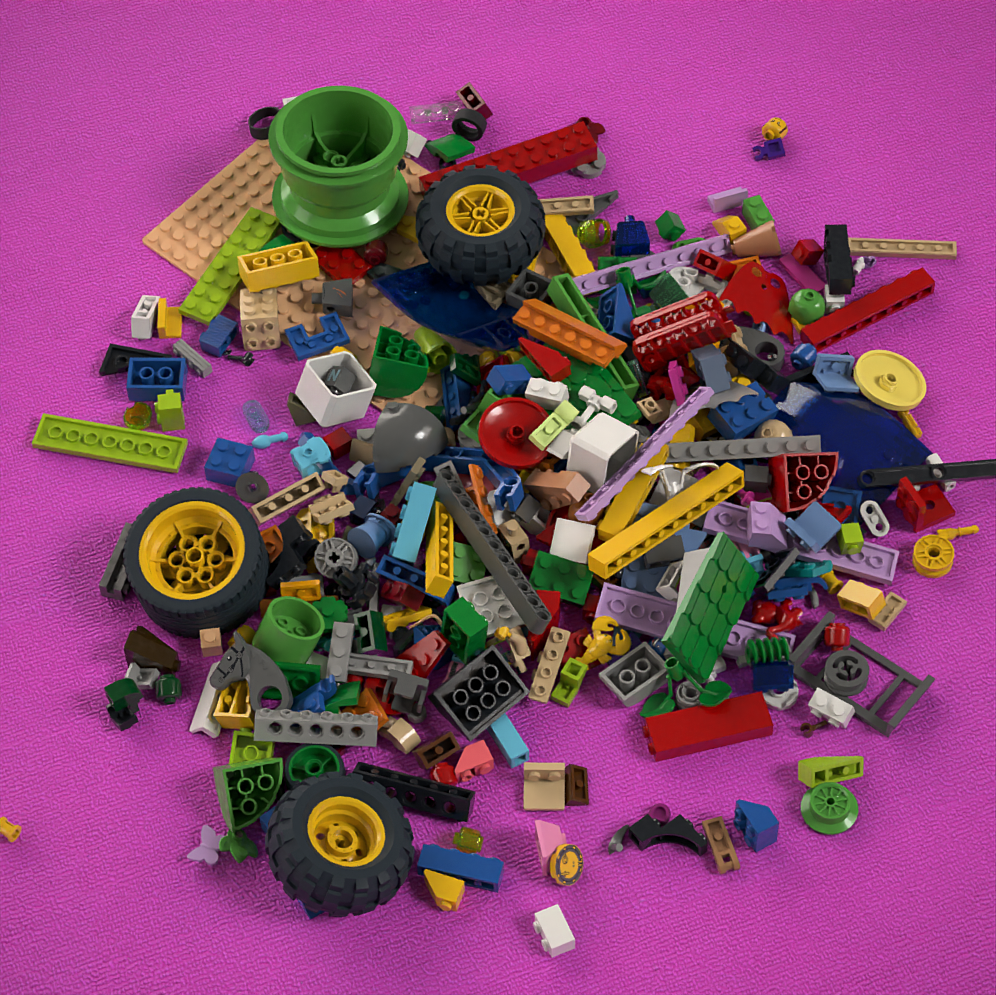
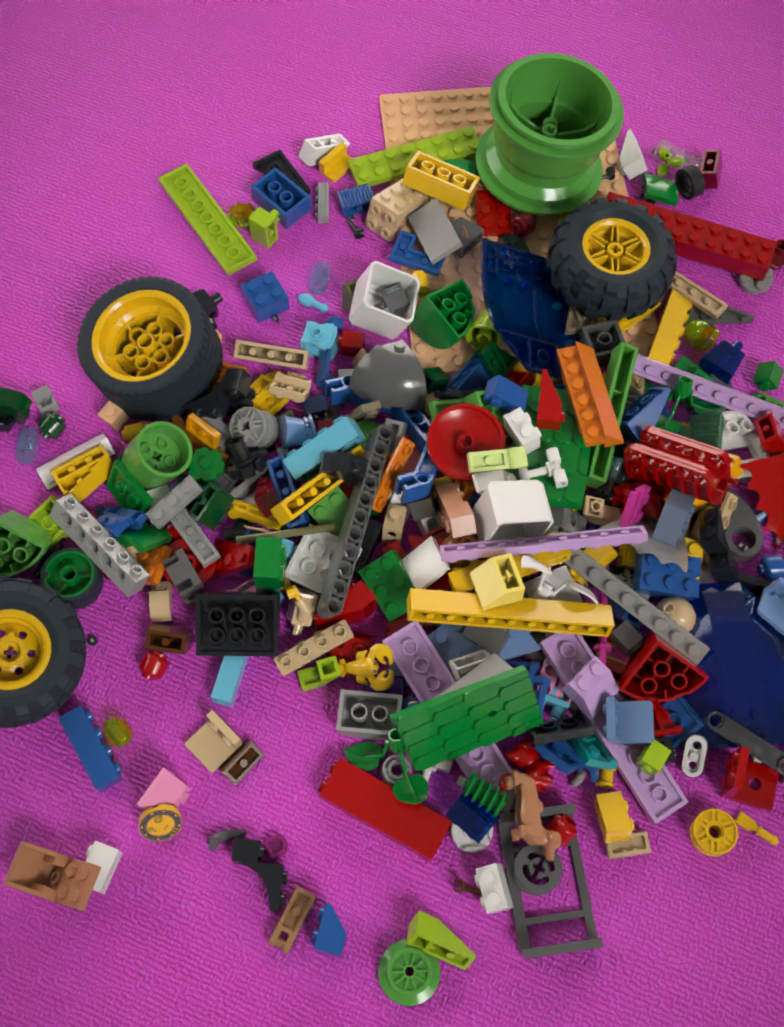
camera: 40 degrees right, 10 degrees up
dark brown slope [123,626,181,676] -> none
dark grey animal [209,631,293,712] -> none
dark grey piece [235,472,269,504] -> none
tan tile [321,470,349,493] -> none
black brick [352,762,476,822] -> none
yellow slope [424,869,465,912] -> none
coral slope [454,740,494,783] -> none
none -> nougat bracket [3,841,101,912]
none -> clear light blue plate [15,428,39,464]
none -> olive piece [236,523,335,544]
none -> black slope [320,453,368,484]
none -> light grey tile [407,198,463,265]
none -> light yellow slope [469,553,525,610]
none -> nougat animal [505,770,561,862]
none -> lime plant [657,146,685,176]

